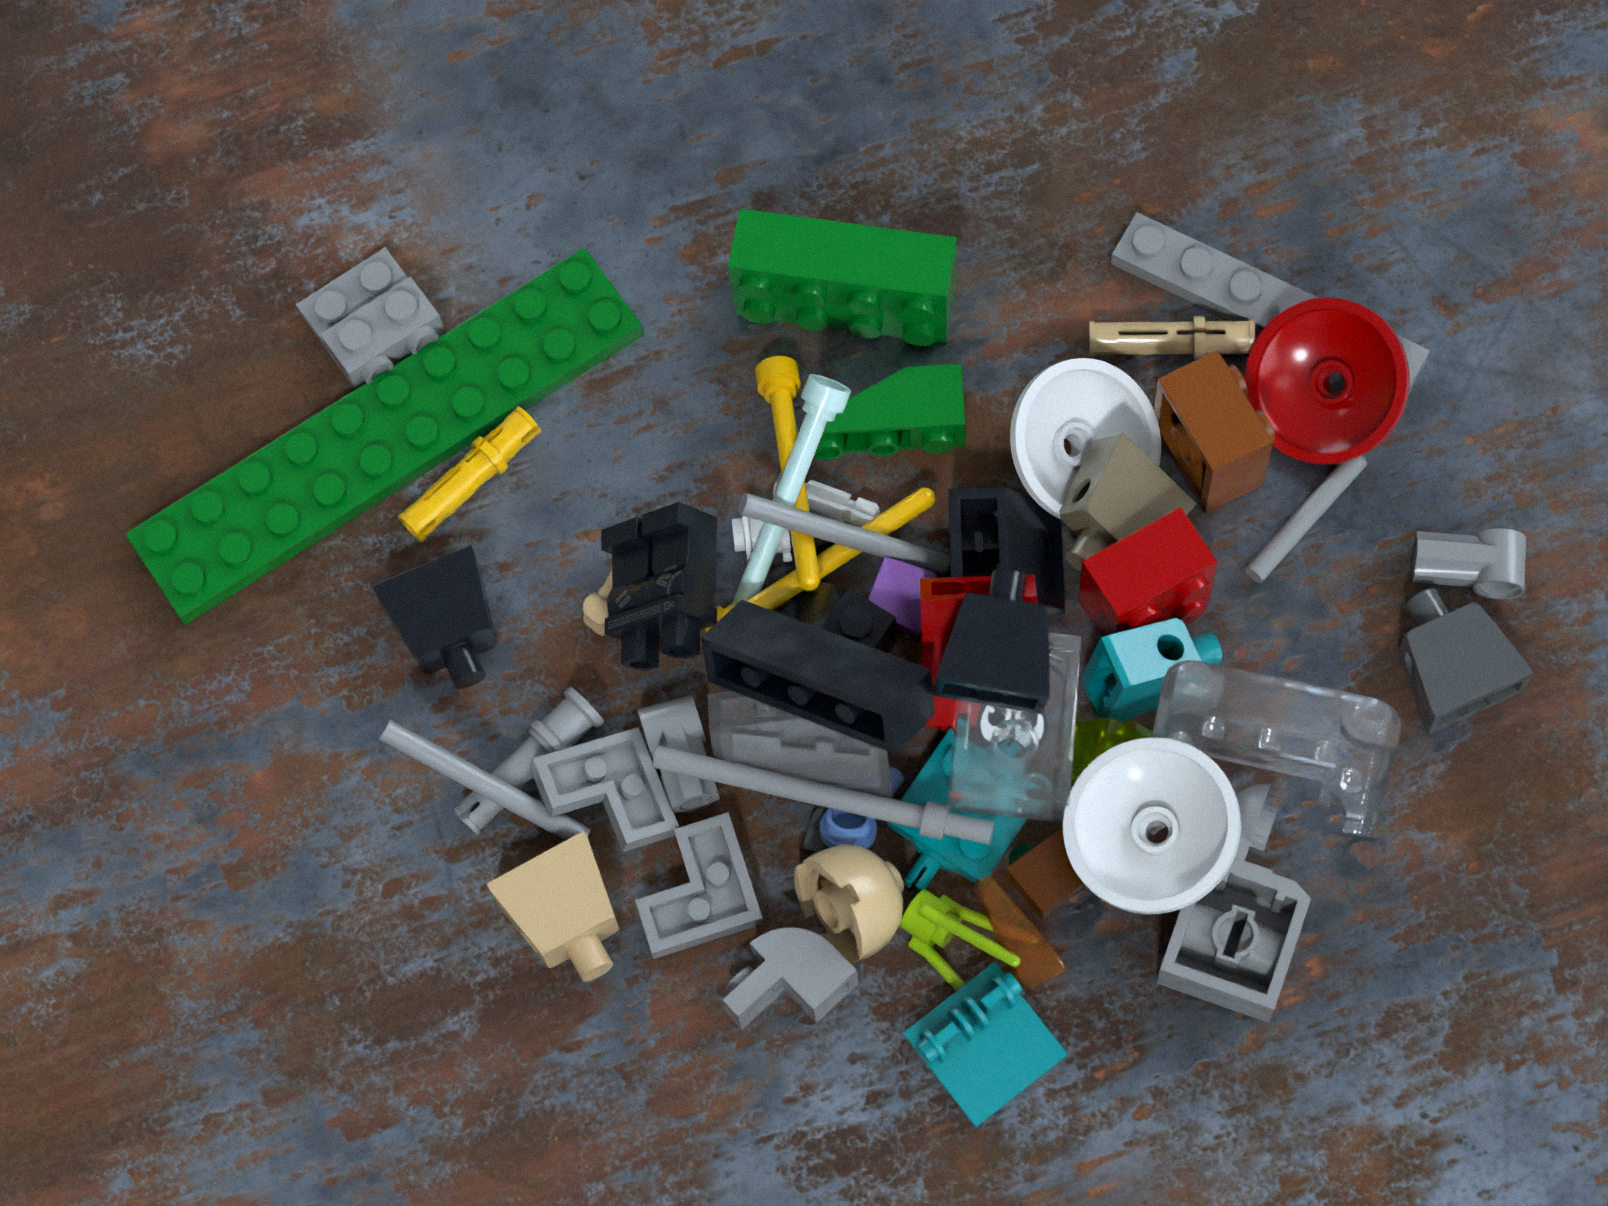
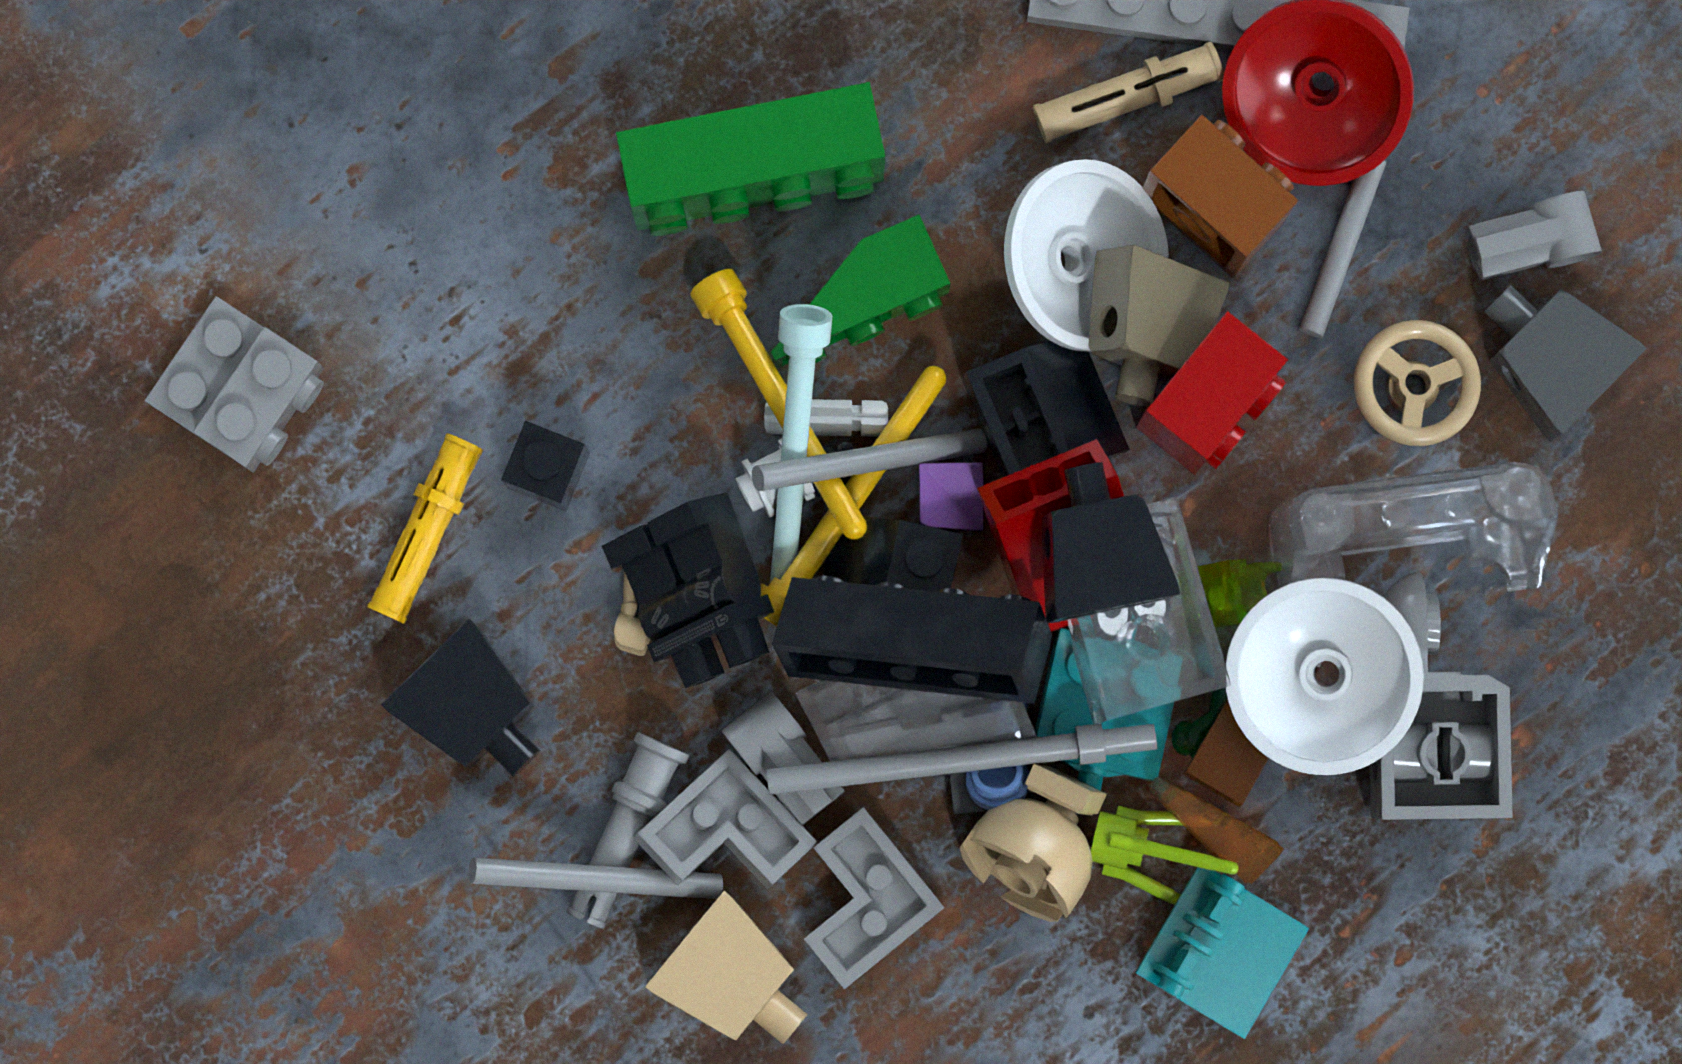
camera: 30 degrees left, 15 degrees up
green plate [125,247,645,625] -> none
light grey brick [722,927,859,1030] -> none
teal torso [1080,618,1222,729] -> none
none -> black brick [501,420,590,511]
none -> tan tile [1025,764,1107,816]
none -> tan piece [1354,320,1481,446]

